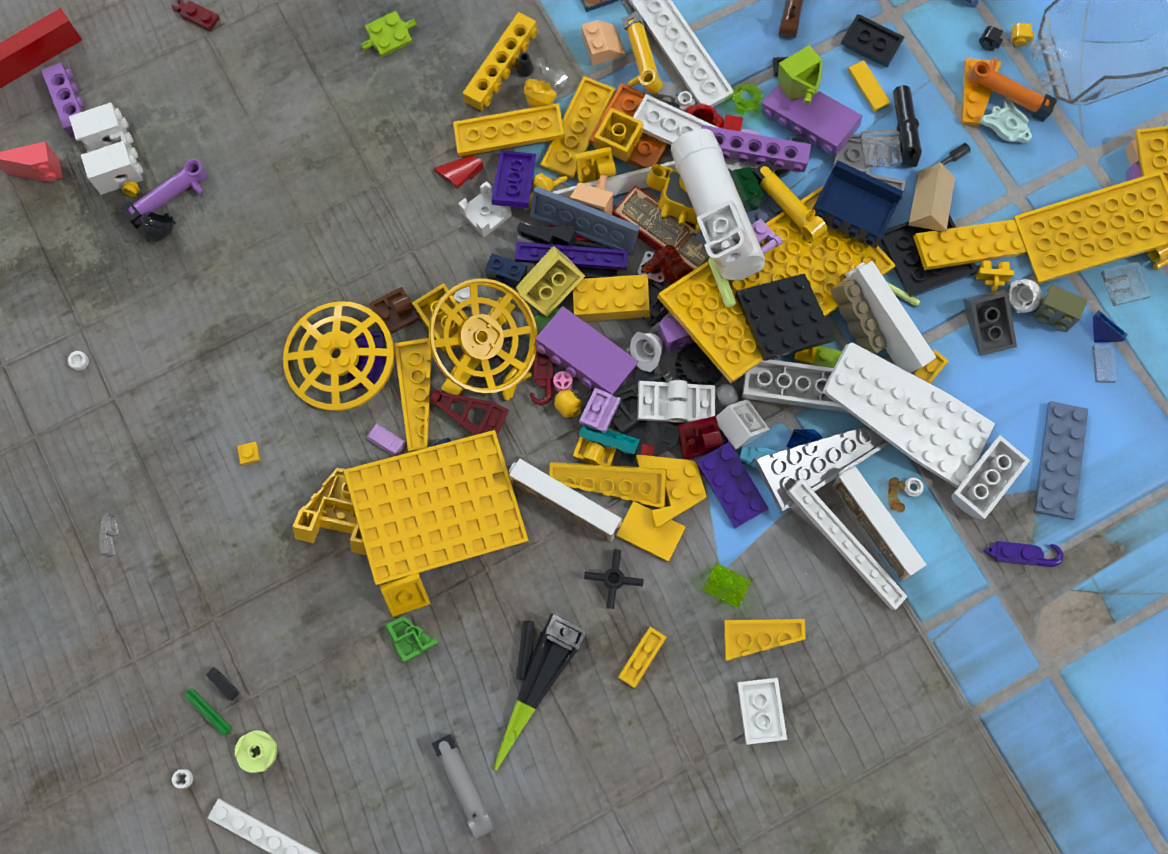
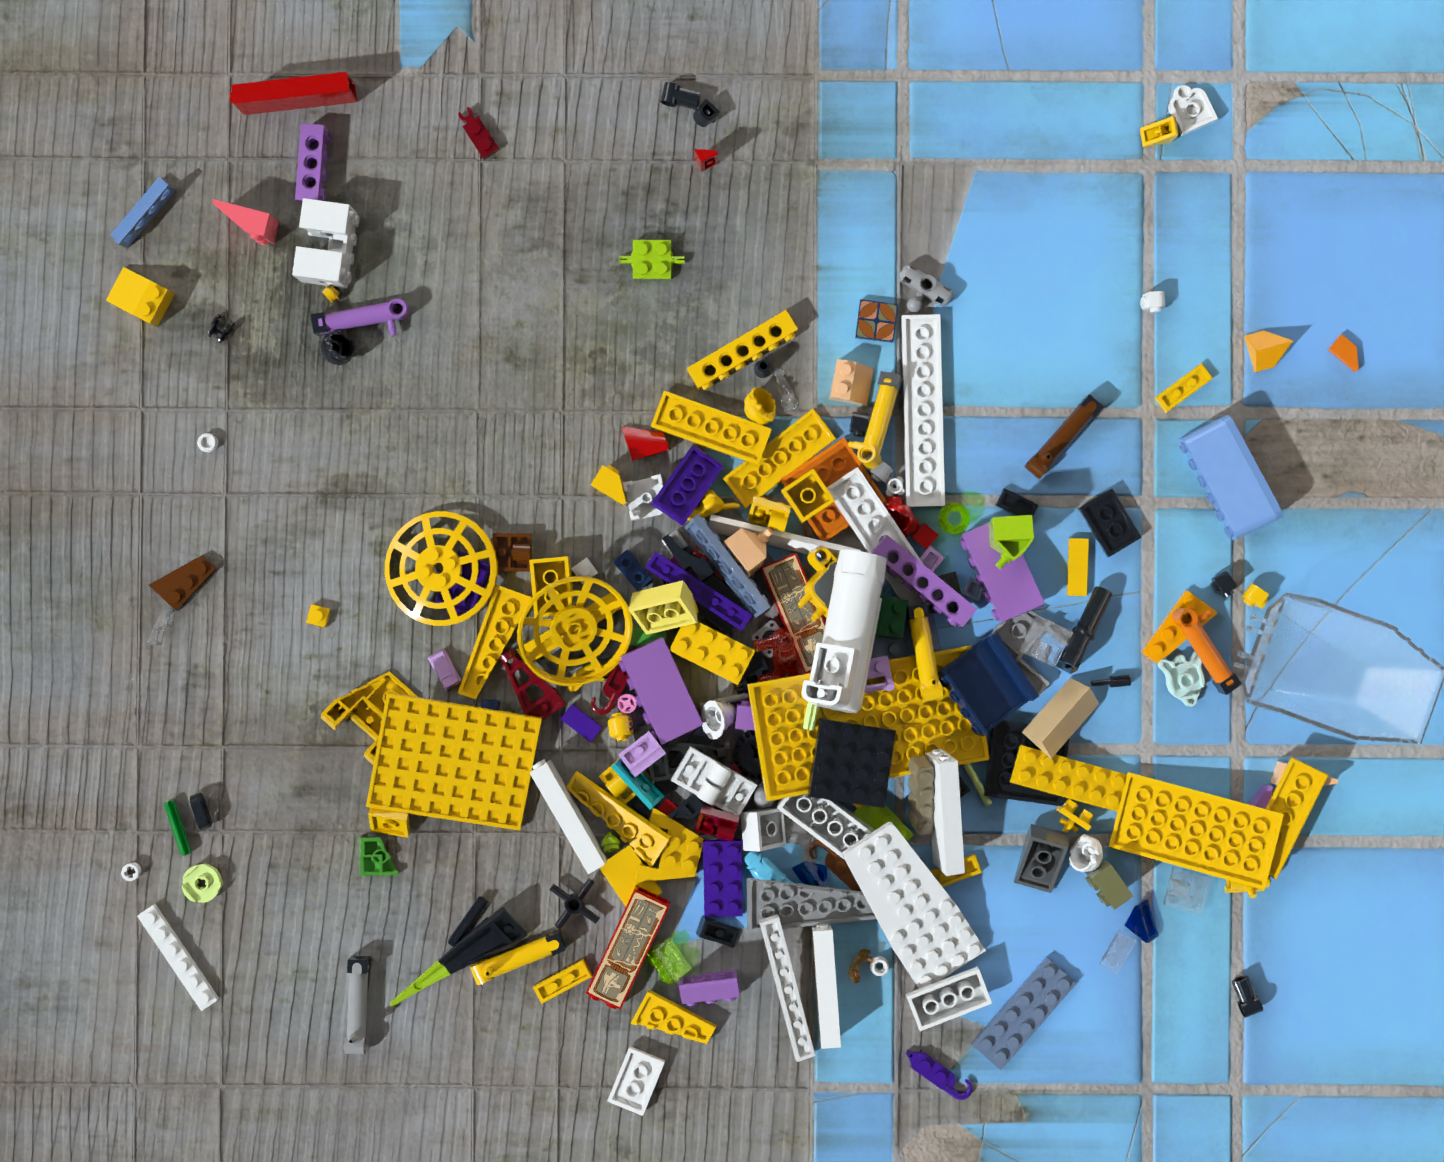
camera: 20 degrees right, 15 degrees up
none -> reddish brown wing [149,556,217,611]
none -> black piece [208,314,235,343]
none -> yellow piece [470,929,567,985]
none -> dark purple tile [560,704,602,743]
none -> brick [586,885,671,1010]
none -> yellow slope [591,464,628,507]
none -> lime plate [601,832,620,853]
none -> medium lavender slope [679,970,740,1006]
none -> black slope [696,916,740,947]
none -> reddish brown plate [809,839,861,891]
none -> black plate [849,411,870,437]

